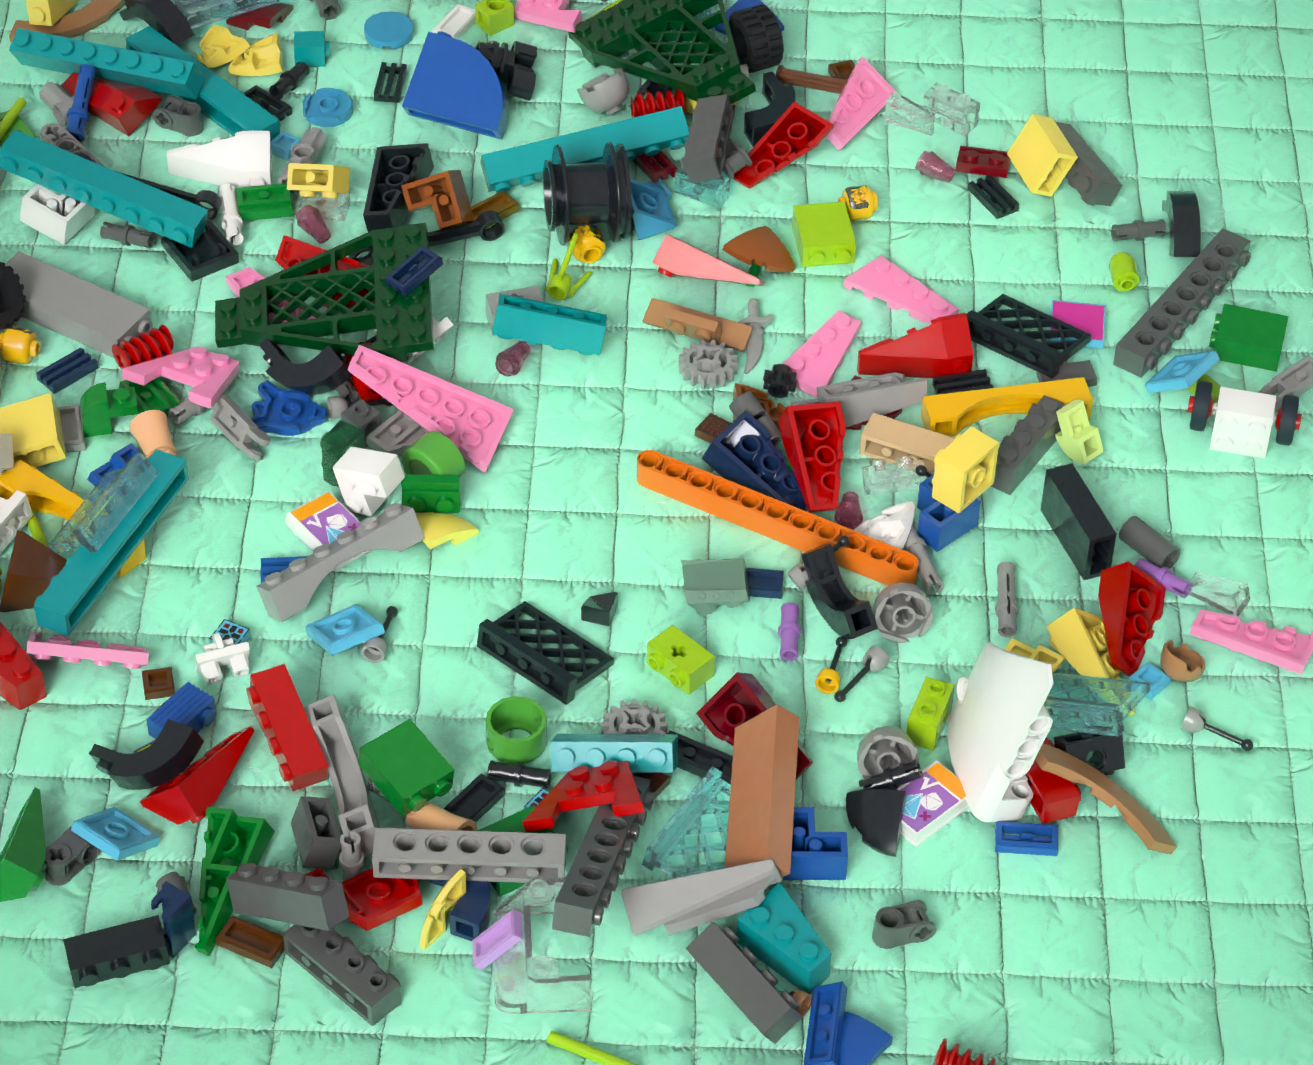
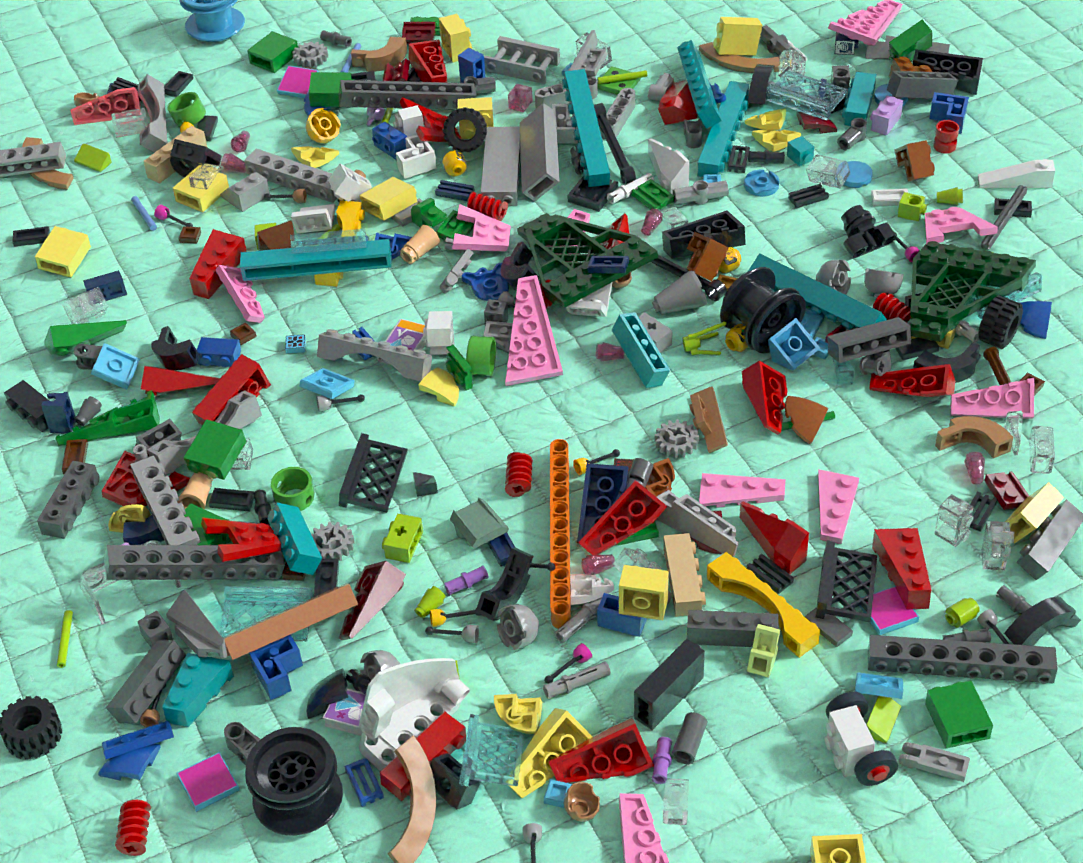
camera: 65 degrees right, 0 degrees up
blue pin [66,64,96,142] -> none
white hips [195,633,250,685] -> none
dark grey brick [226,863,349,931] -> none
light yellow brick [287,163,350,198] -> none
clear green brick [320,420,365,488] -> none
blue brick [402,31,508,140] -> none
light grey piece [738,298,774,374] -> none
black gear [763,364,797,398] -> none
lime brick [792,201,856,267] -> none
yellow head [838,185,878,221] -> none
none -> dark grey brick [137,611,173,647]
none -> dark pink tile [177,752,240,812]
none -> black wheel [245,727,343,836]
none -> lime cone [414,586,446,619]
none -> red piece [505,452,533,497]
none -> light grey brick [520,103,560,201]
none -> hinge [544,643,592,684]
none -> hinge [573,449,620,475]
none -> light grey cone [652,270,707,314]
none -> clear brick [806,154,851,188]
none -> light grey cylinder [816,260,851,295]
none -> red wedge [872,528,932,609]
none -> dark pink hinge [895,232,920,263]
none -> clear brick [934,494,974,547]
none -> medium nougat arch [935,416,1013,458]
none -> dark grey pin [942,628,991,643]
none -> light grey hinge [977,609,1009,644]
none -> clear brick [981,521,1014,570]

